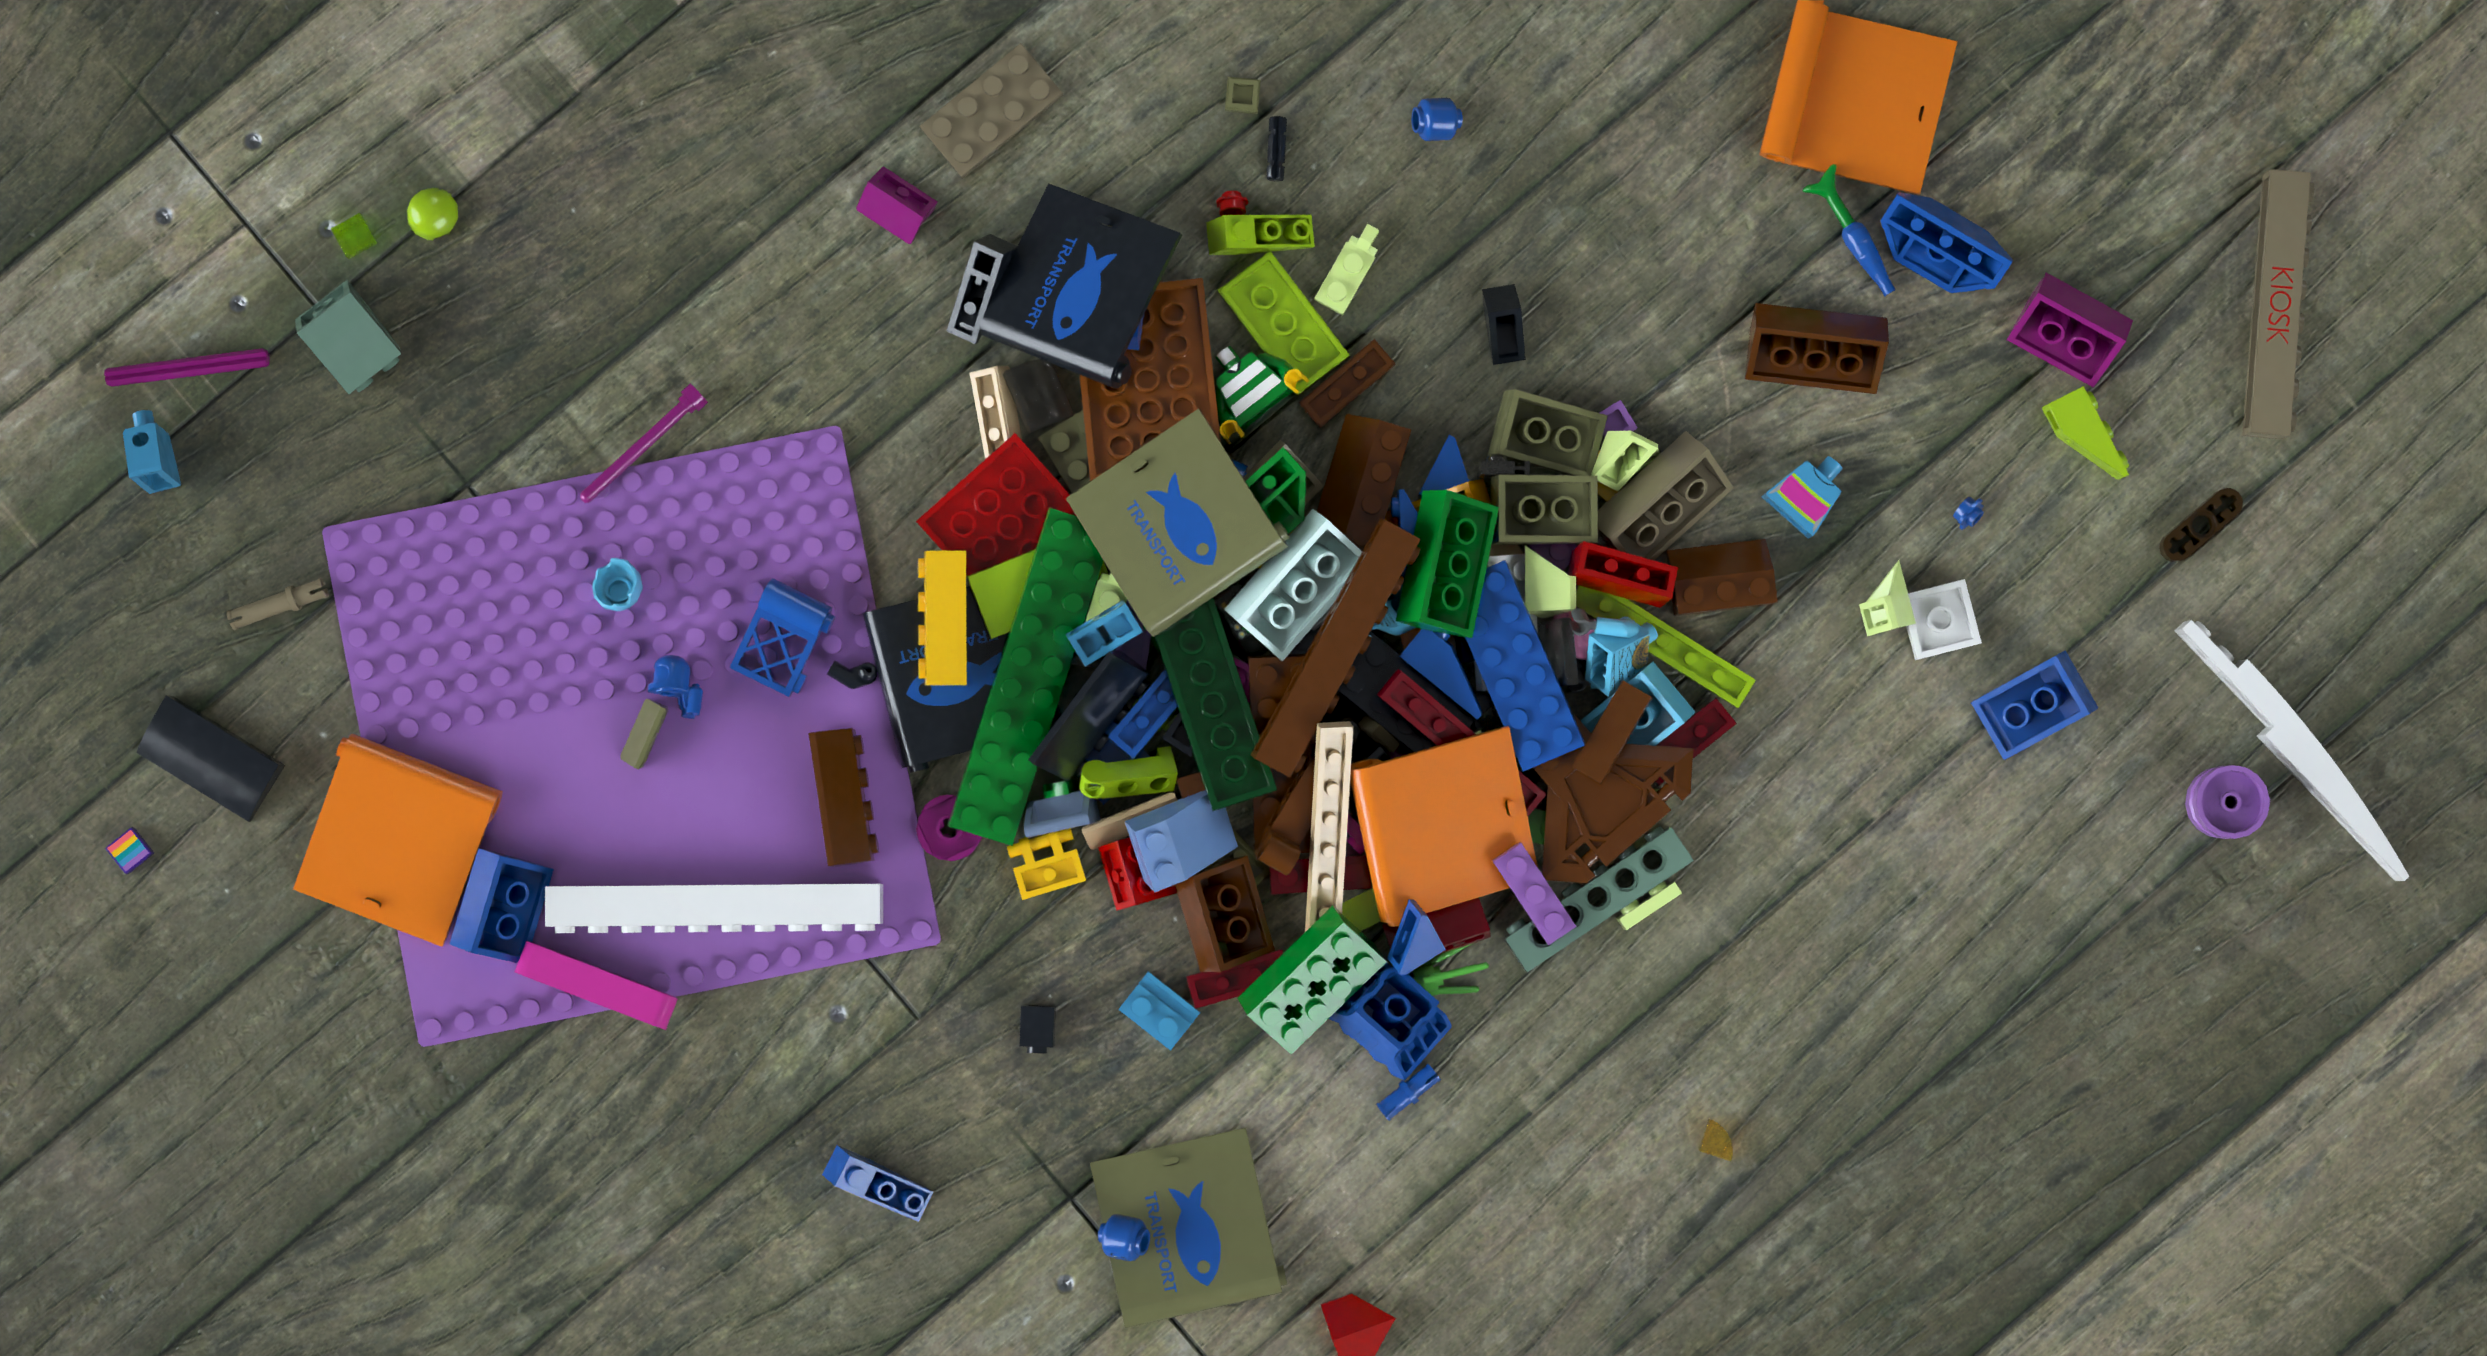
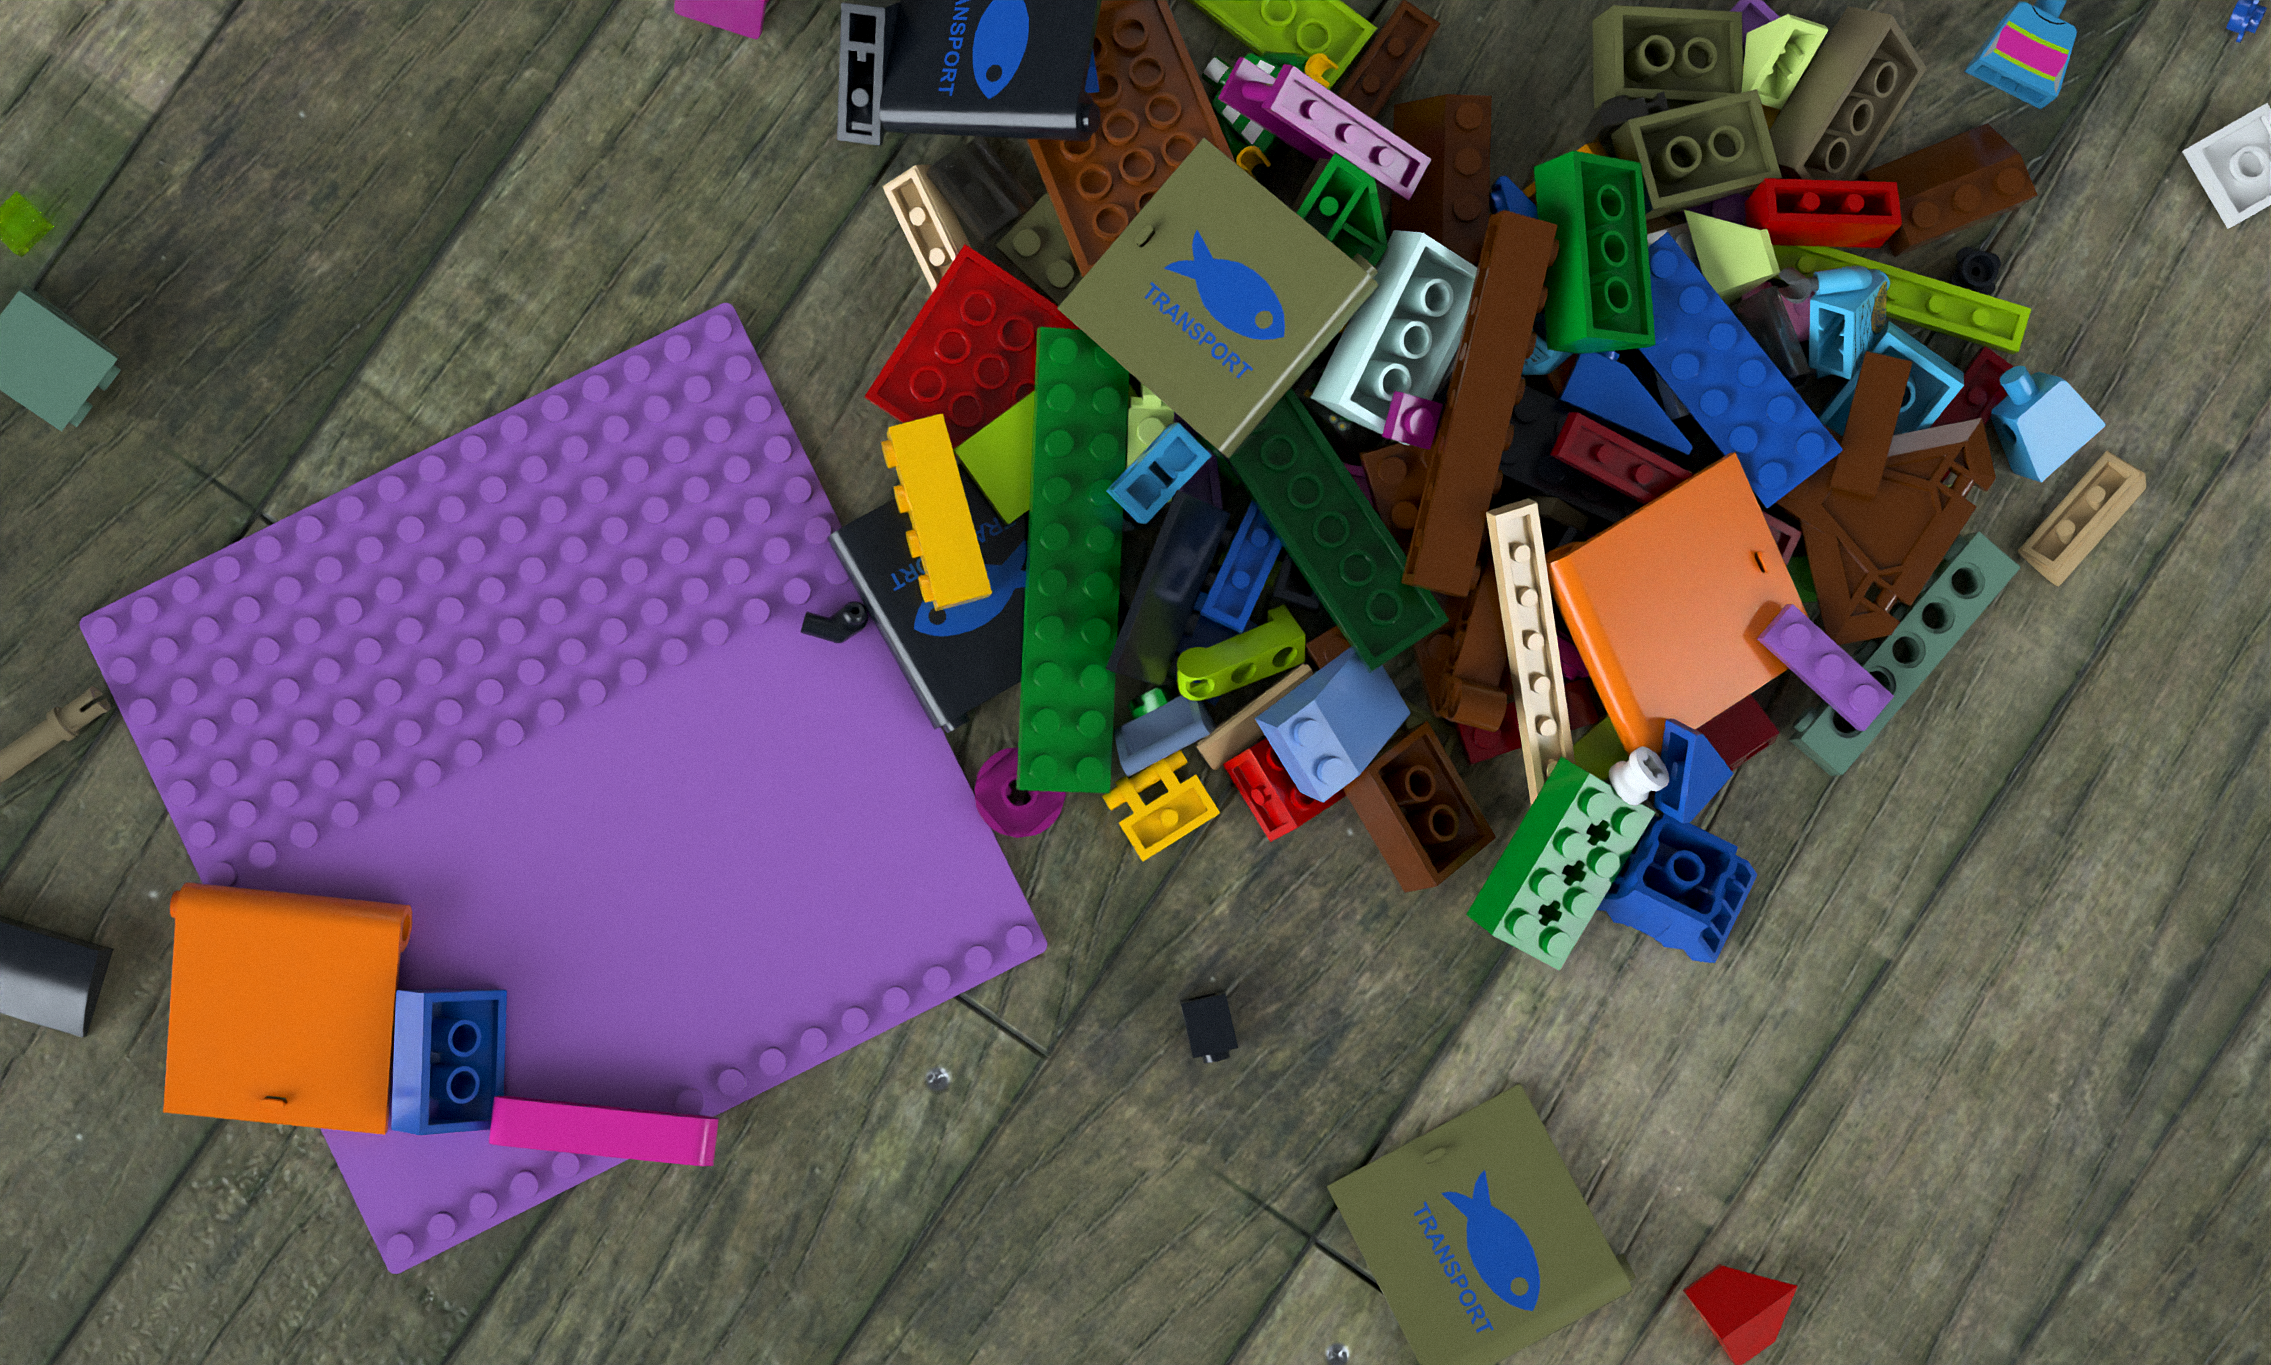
camera: 20 degrees left, 0 degrees up
lime hair [407,188,458,240] -> none
white brick [545,884,883,933] -> none
magenta piece [580,383,708,503] -> none
medium azure hair [592,558,643,611] -> none
olive slope [620,699,669,770] -> none
blue piece [648,655,703,719] -> none
blue piece [729,578,835,697] -> none
reddish brown slope [808,728,879,867] -> none
blue slope [822,1145,933,1222] -> none
blue head [1098,1214,1150,1261] -> none
dark azure plate [1118,971,1201,1051] -> none
dark red plate [1186,949,1283,1009] -> none
blue pin [1376,1063,1441,1121] -> none
bright green plant [1413,943,1489,996] -> none
blue slope [1418,435,1469,498] -> none
yellowish green plate [1616,881,1682,930] -> none
clear yellow tile [1698,1119,1733,1162] -> none
yellowish green slope [1859,560,1916,636] -> none
none -> fence [1218,57,1431,201]
none -> magenta plate [1382,391,1443,450]
none -> white wheel [1609,746,1669,806]
none -> black plate [1950,247,2001,295]
none -> torso [1990,366,2106,482]
none -> tan slope [2018,451,2146,587]

